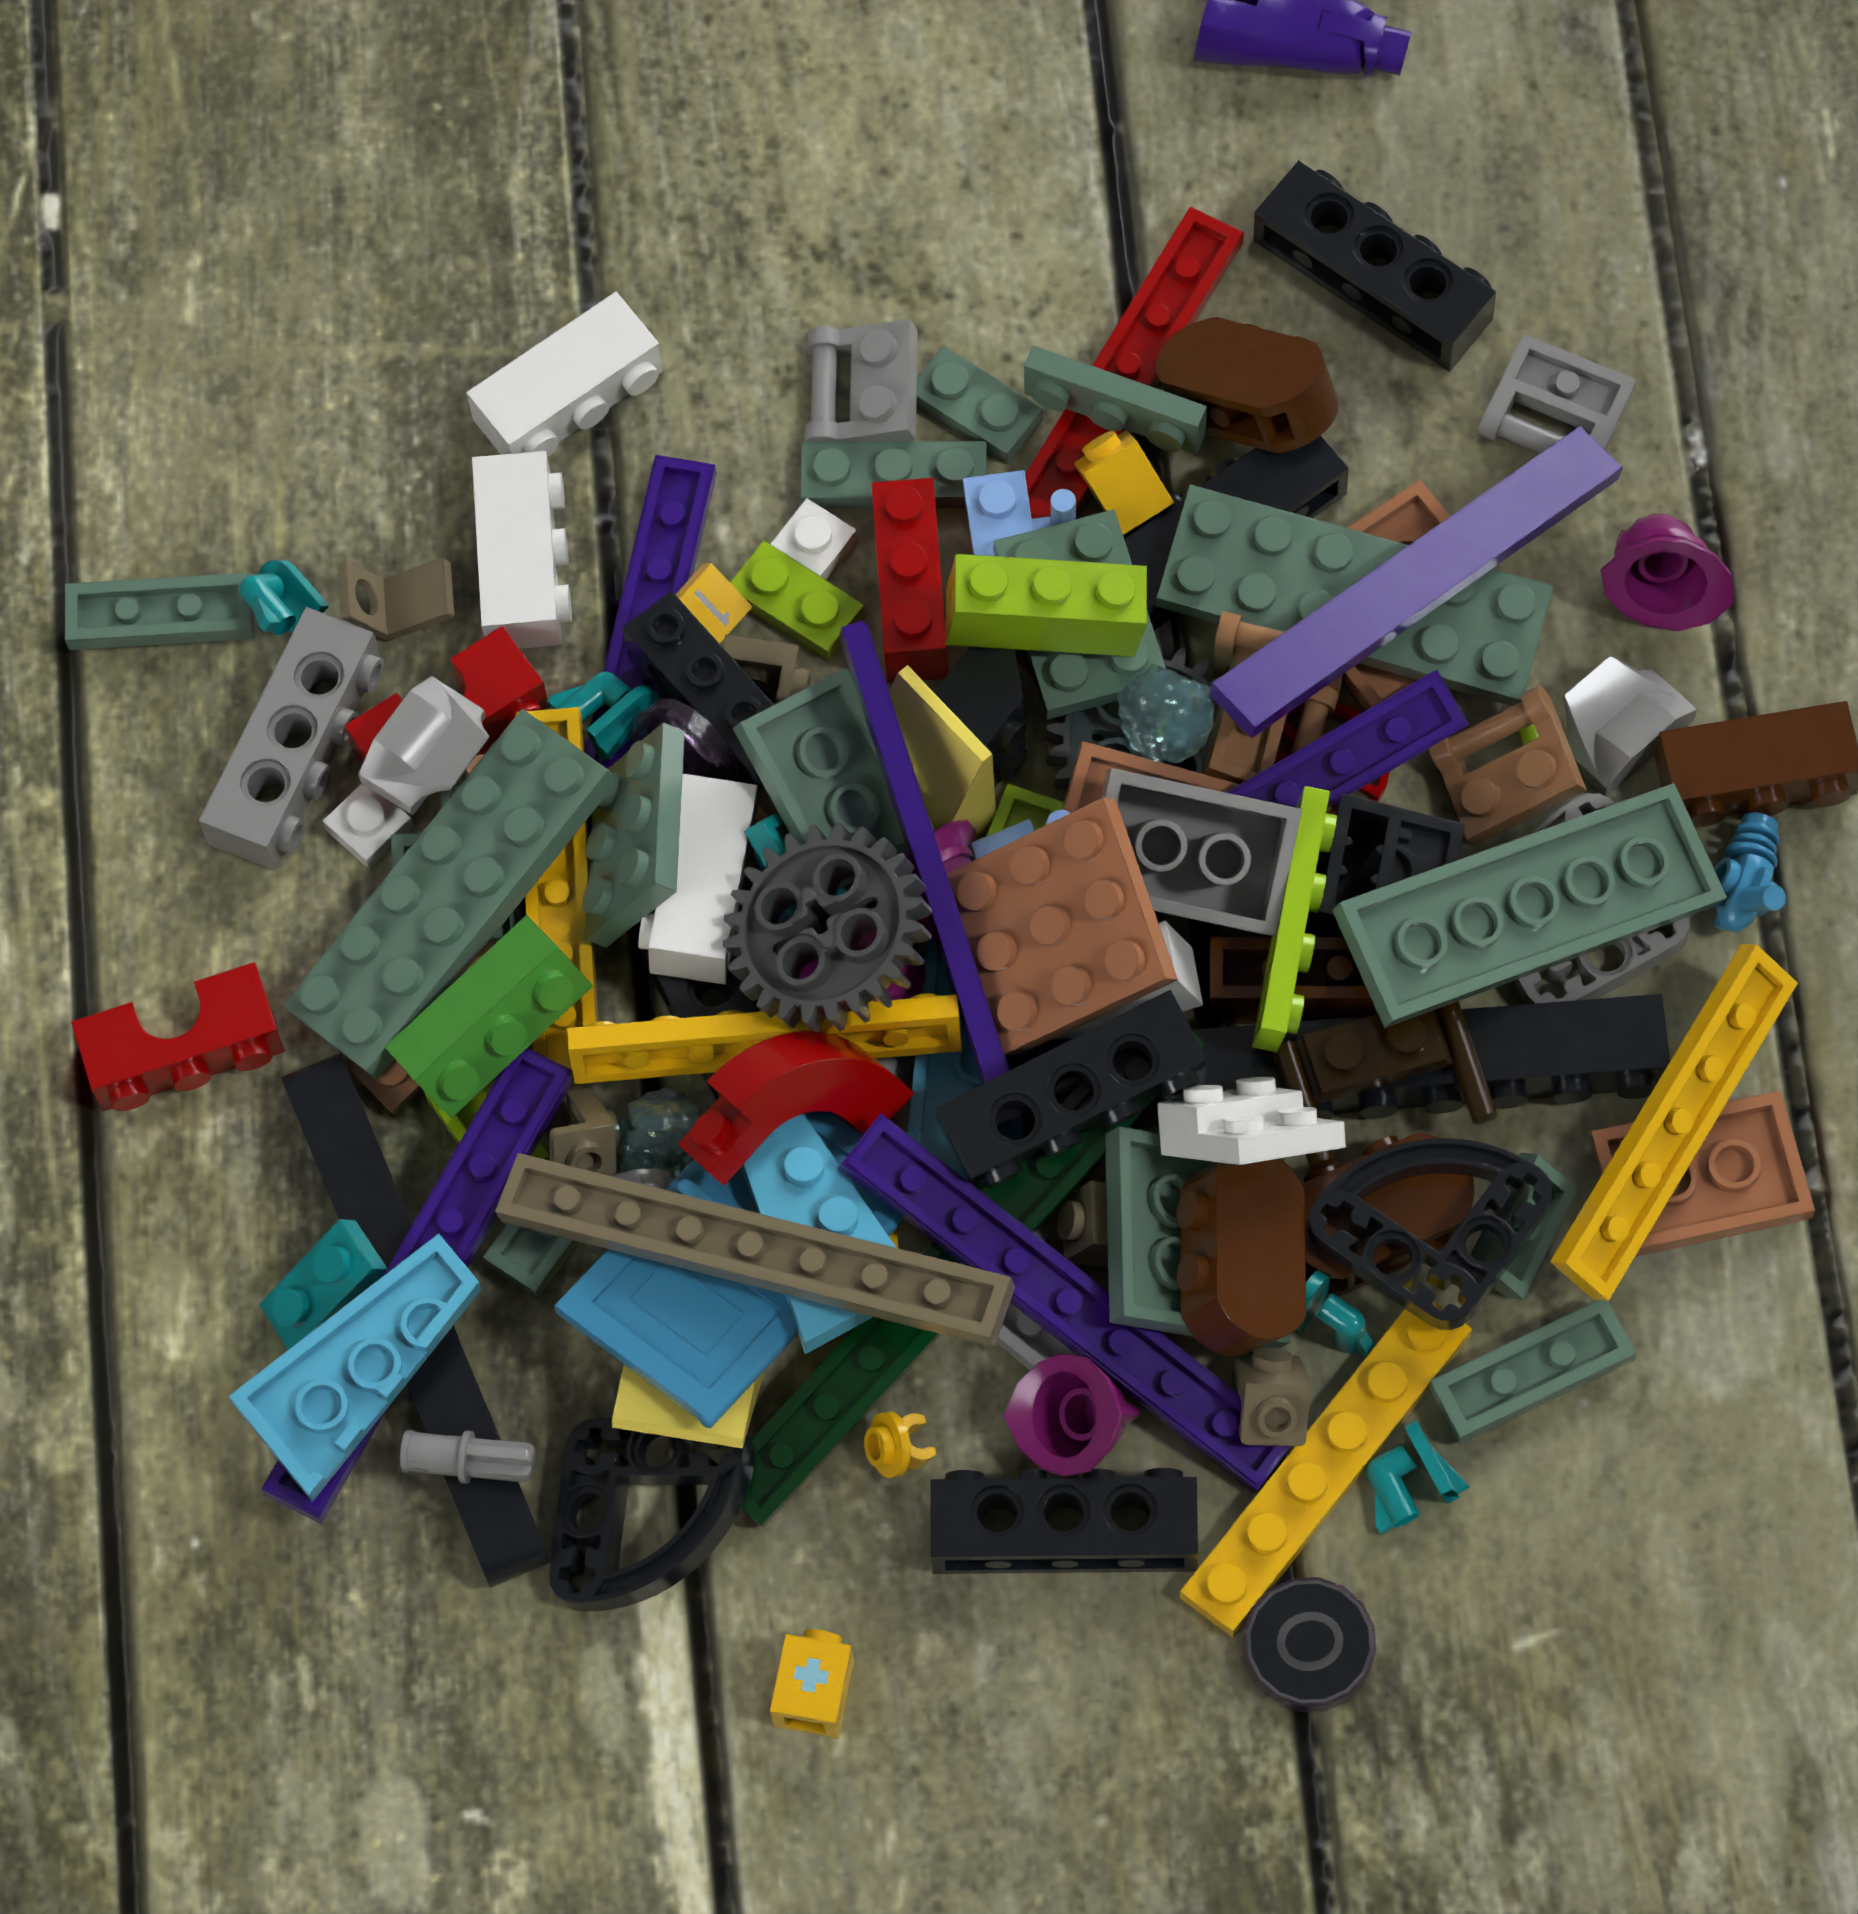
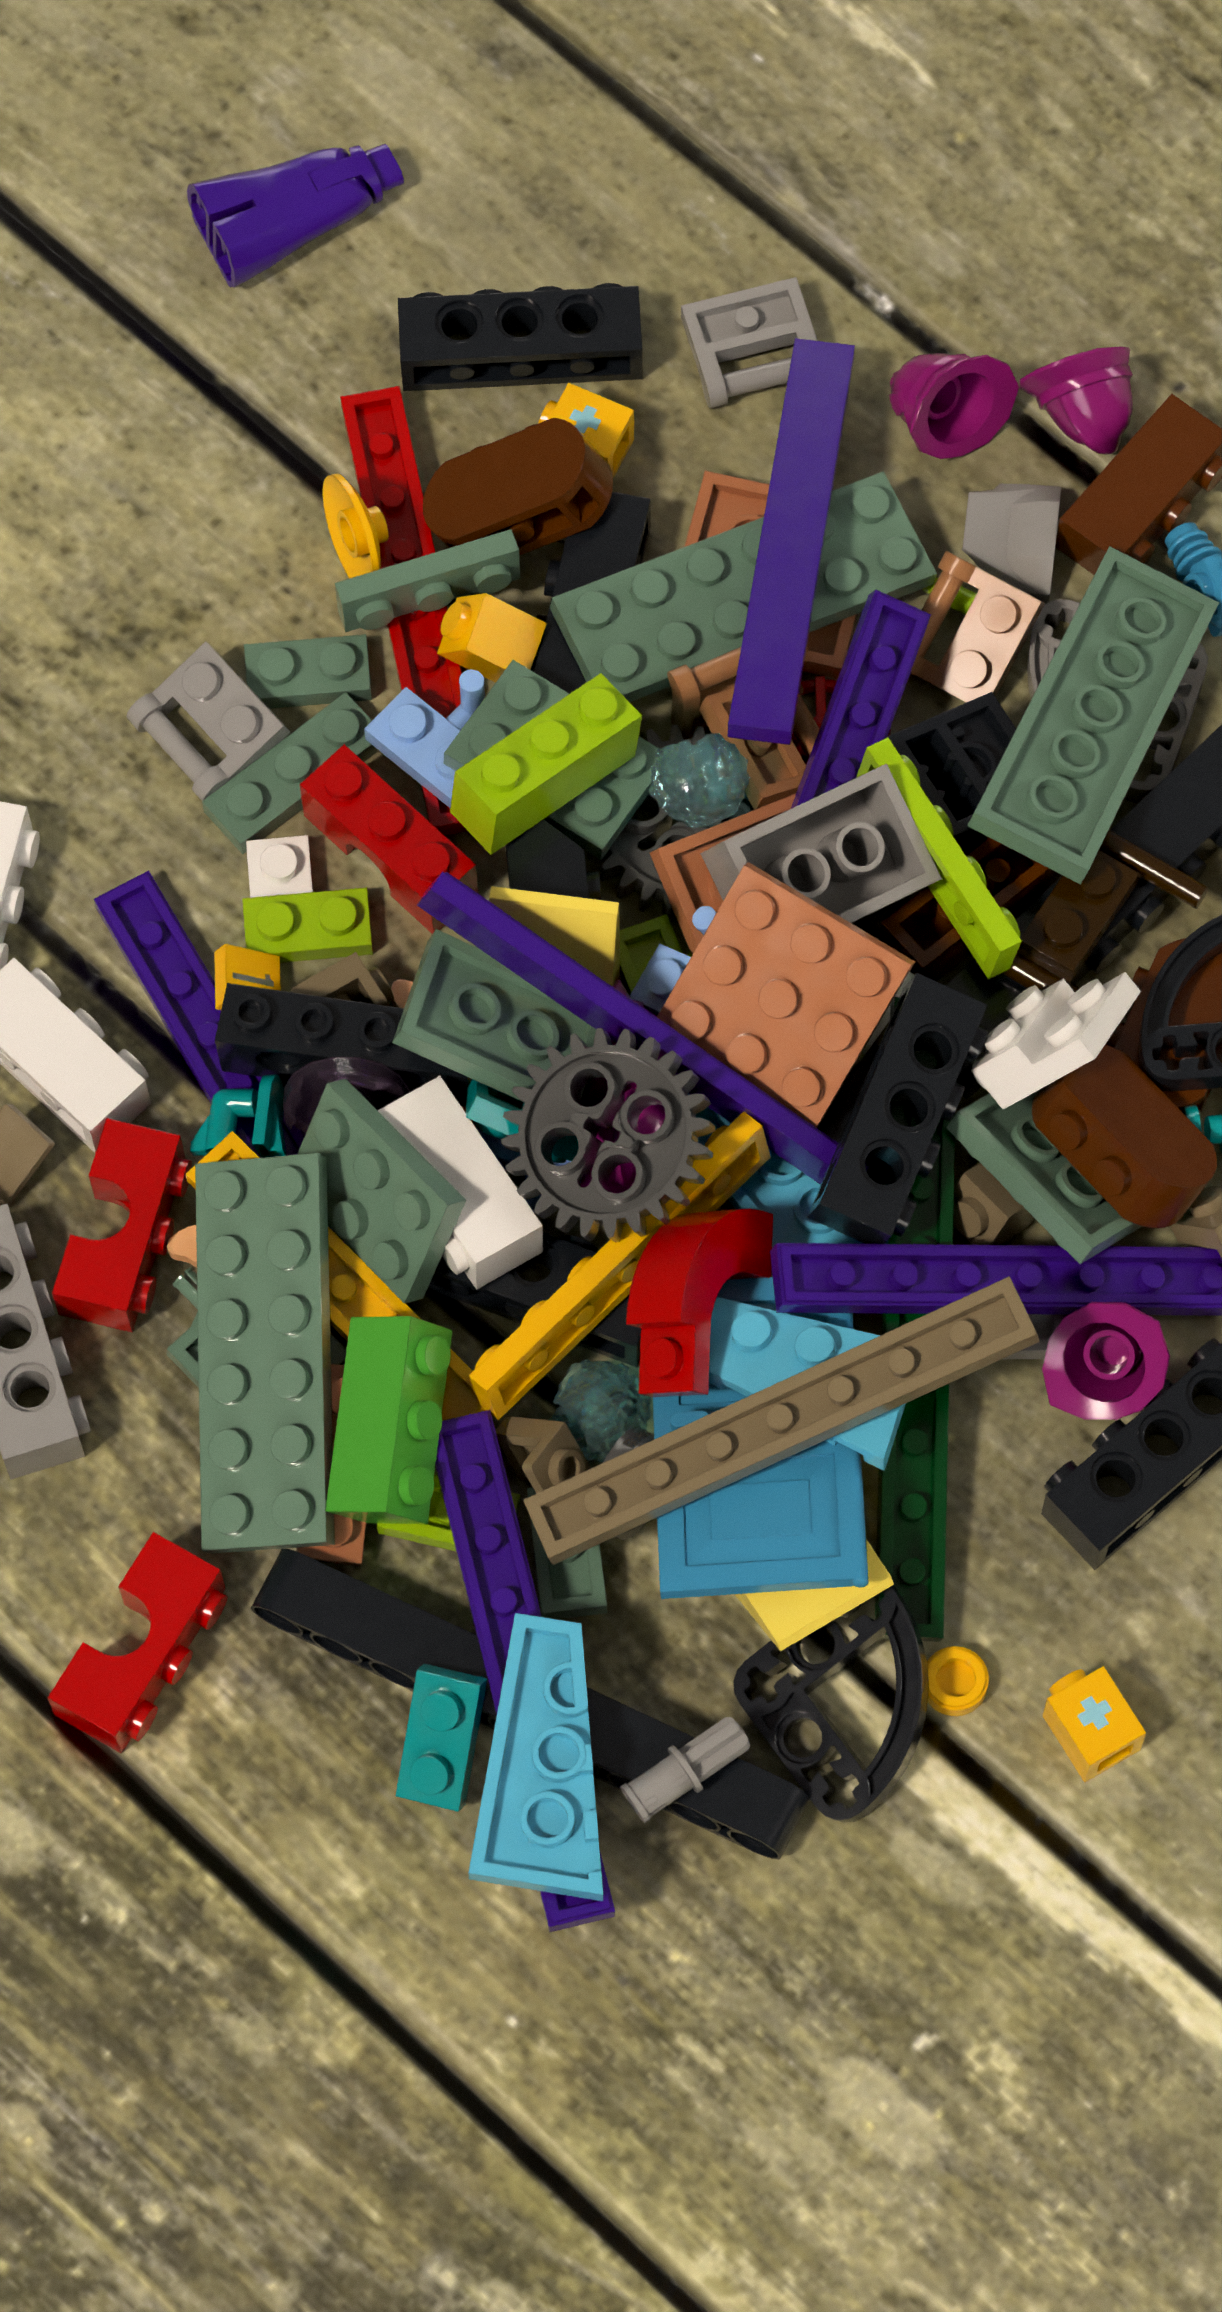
camera: 45 degrees left, 0 degrees up
white plate [323,784,414,870] -> none
light grey slope [358,676,490,815] -> none
yellow plate [864,1411,937,1478] -> none
none -> yellow dish [322,473,389,579]
none -> yellow brick [538,382,634,478]
none -> yellow tile [927,1646,989,1716]
none -> magenta piece [1019,346,1133,455]

